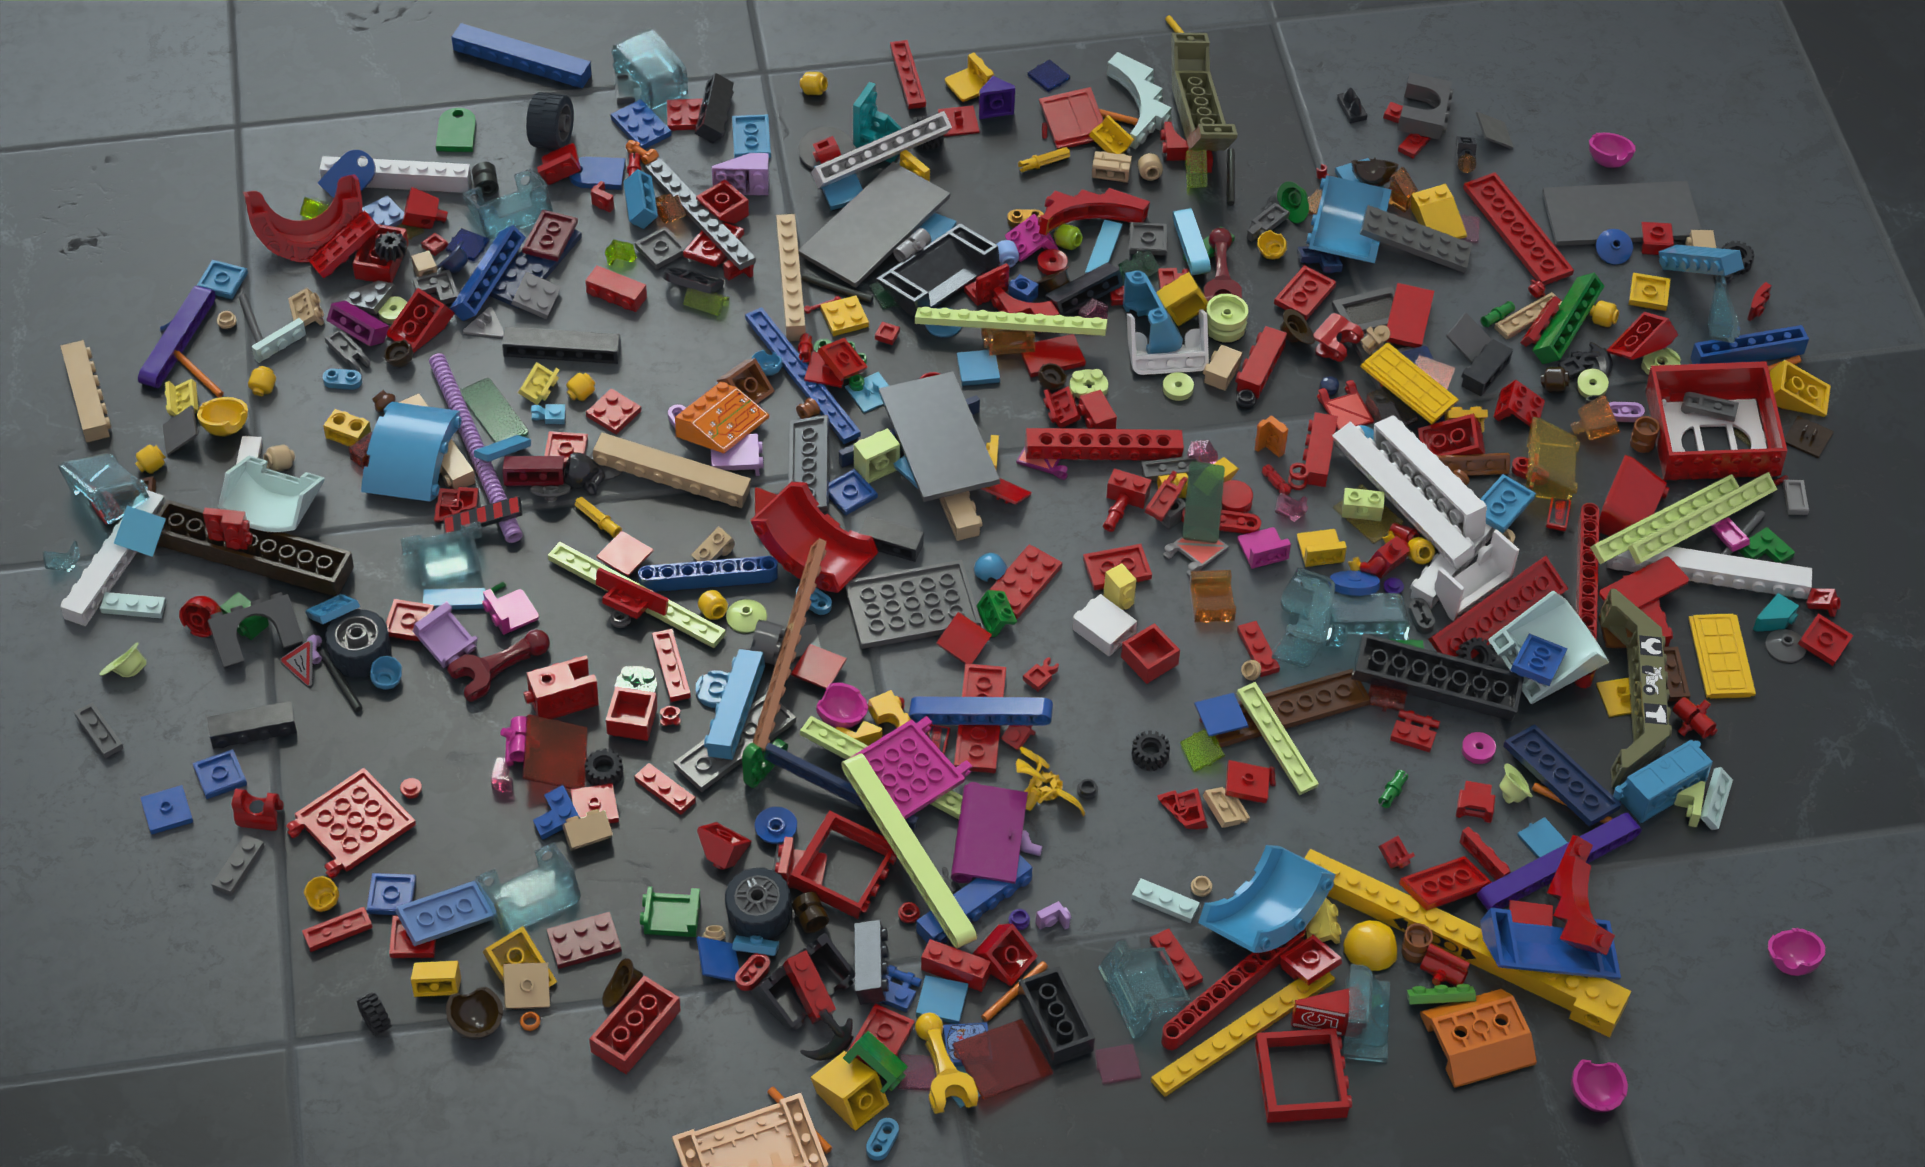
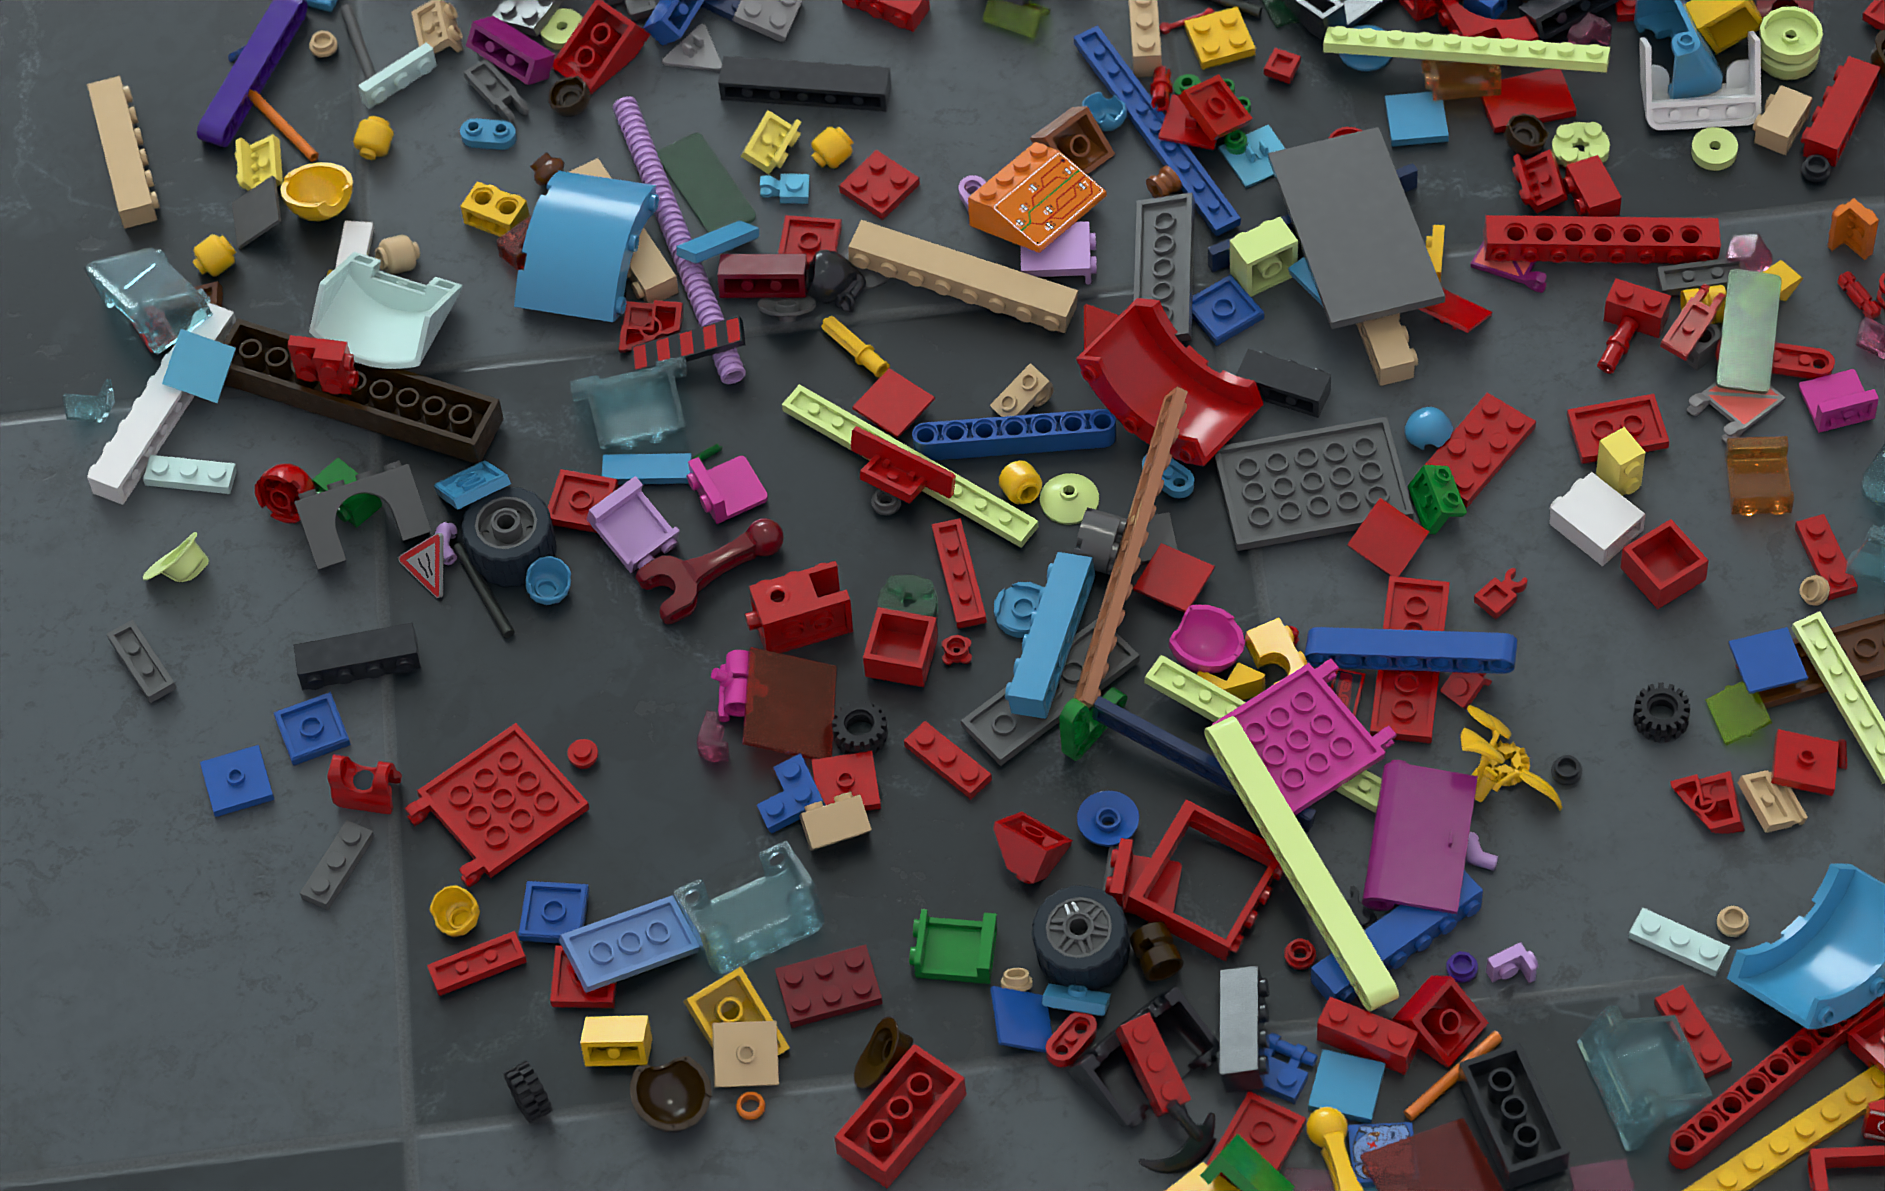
camera: 10 degrees right, 5 degrees up
red head [1216,480,1253,513] -> none

